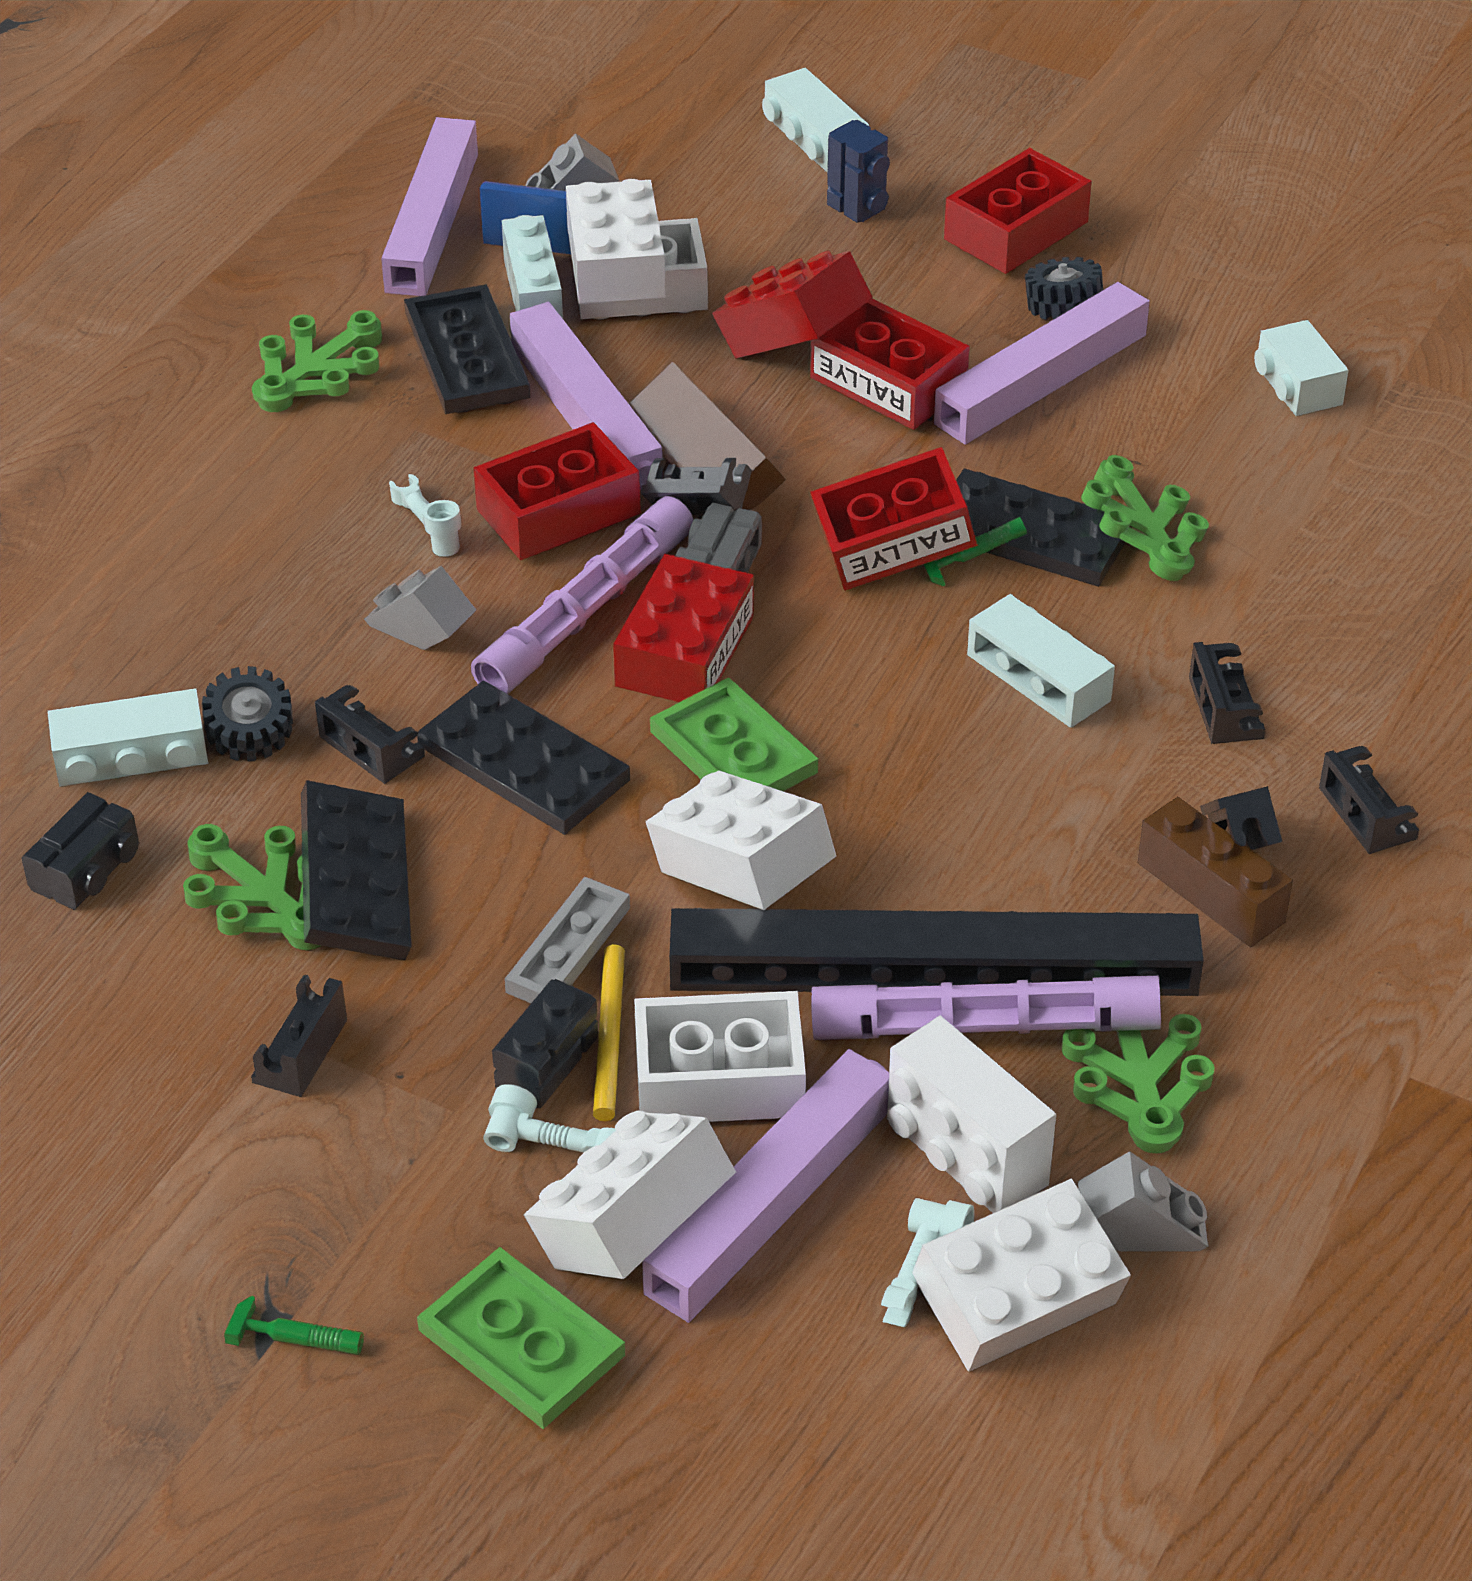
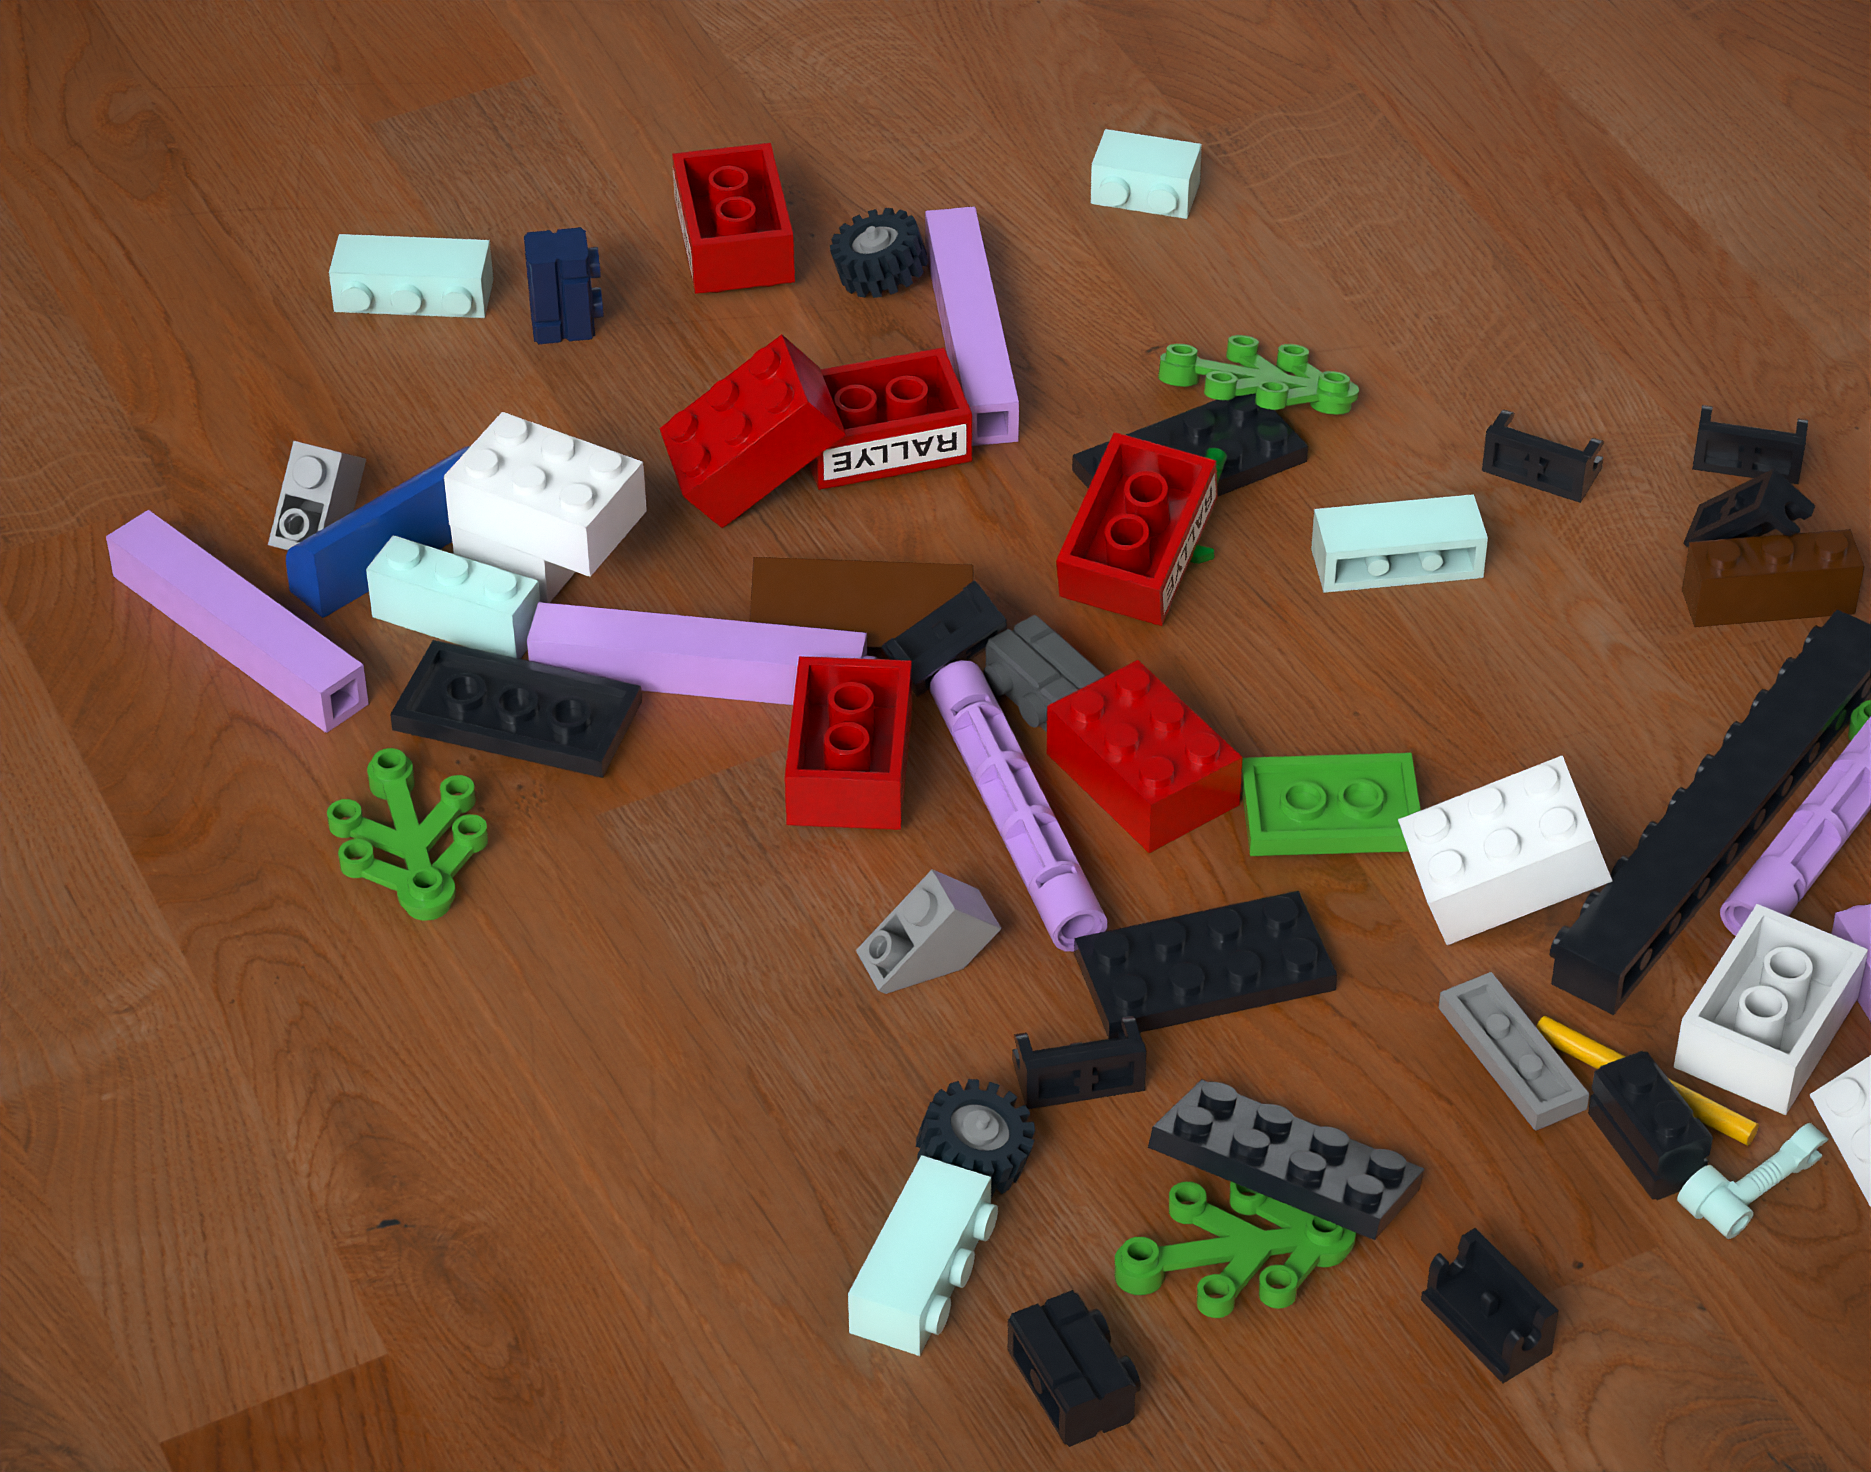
camera: 55 degrees left, 0 degrees up
light aqua brick [389,474,461,556] -> none

